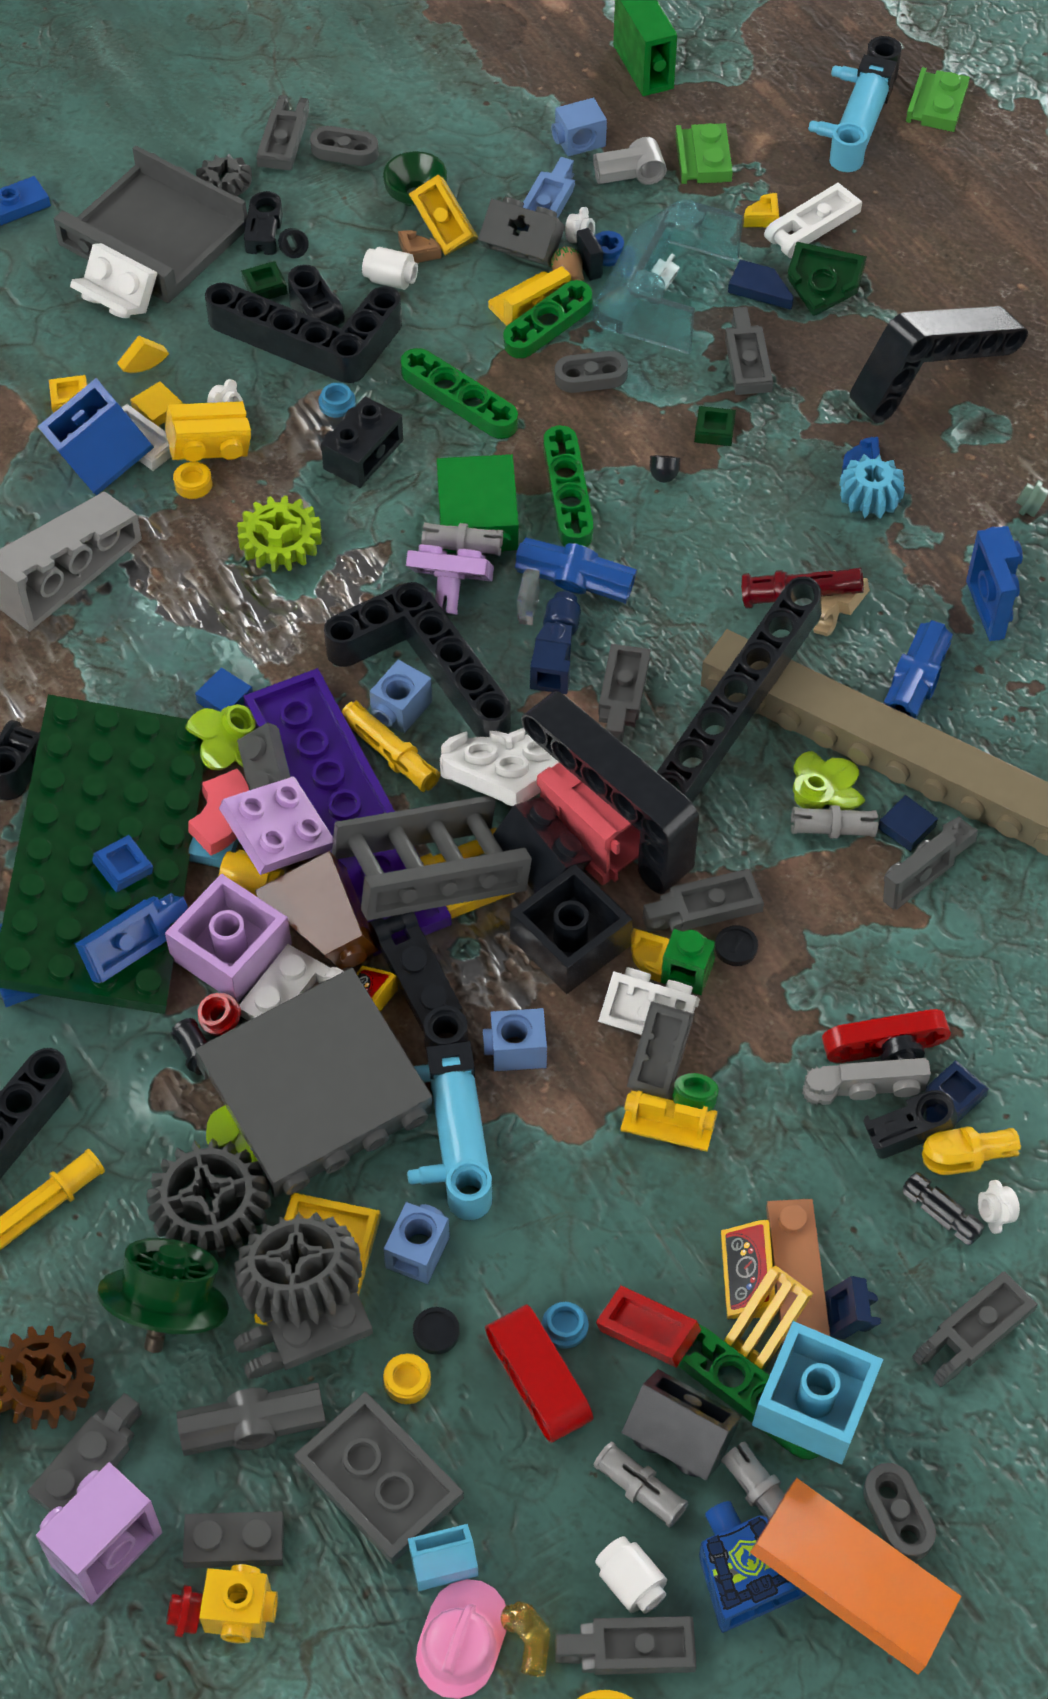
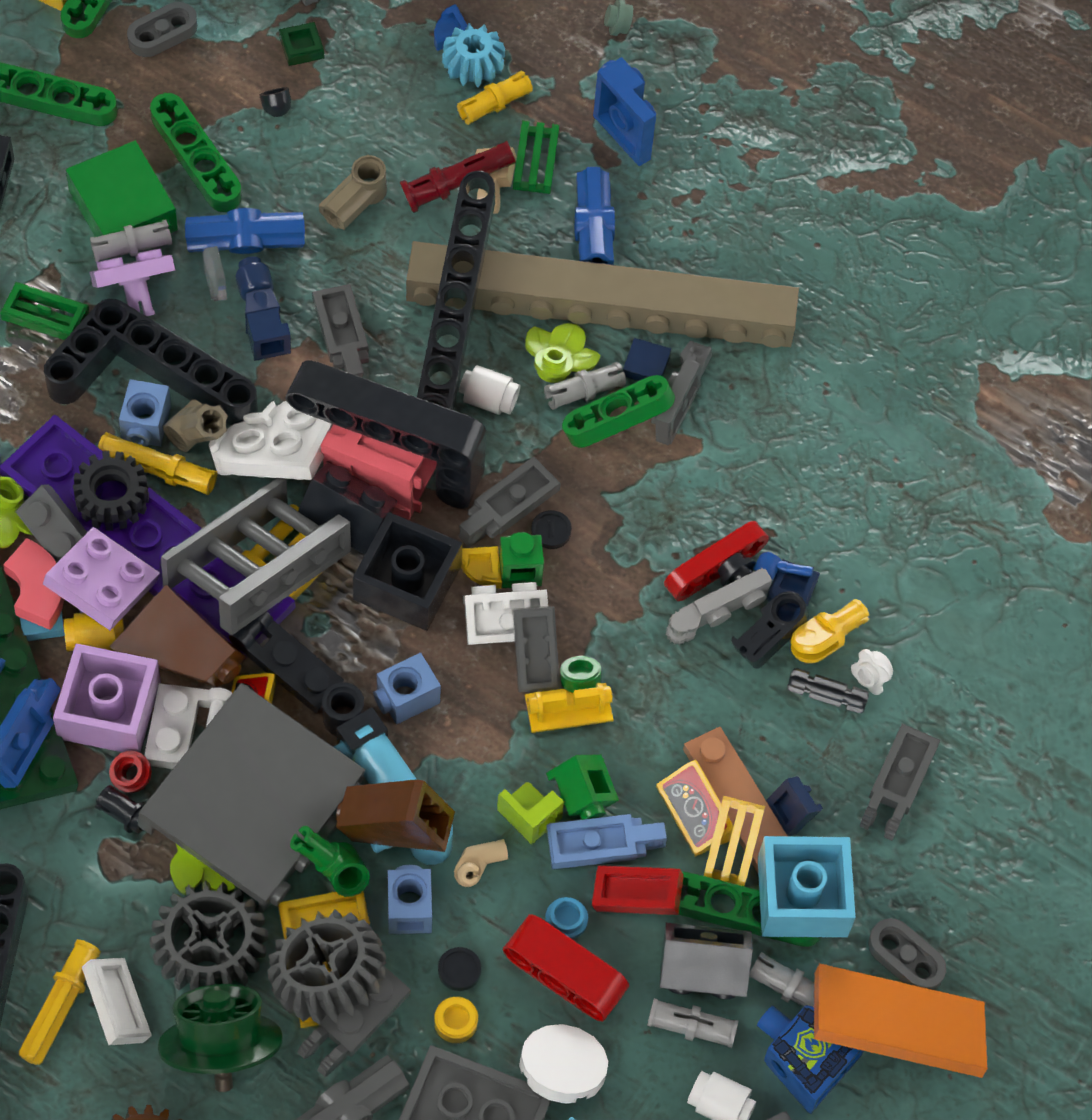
camera: 30 degrees left, 5 degrees up
none -> green tile [0,282,89,340]
none -> black tyre [73,451,149,531]
none -> white tile [82,958,152,1045]
none -> dark tan piece [163,400,228,452]
none -> green pin [290,826,370,897]
none -> dark tan piece [319,155,387,230]
none -> reddish brown slope [336,779,455,852]
none -> tan arm [454,839,508,887]
none -> yellow pin [457,70,533,125]
none -> white brick [459,365,521,415]
none -> lime panel [497,782,564,845]
none -> green tile [513,120,560,194]
none -> white tile [519,1024,608,1104]
none -> green brick [546,754,619,820]
none -> medium blue hinge [547,814,667,869]
none -> green beam [562,375,675,448]
none -> blue hand [753,552,814,581]

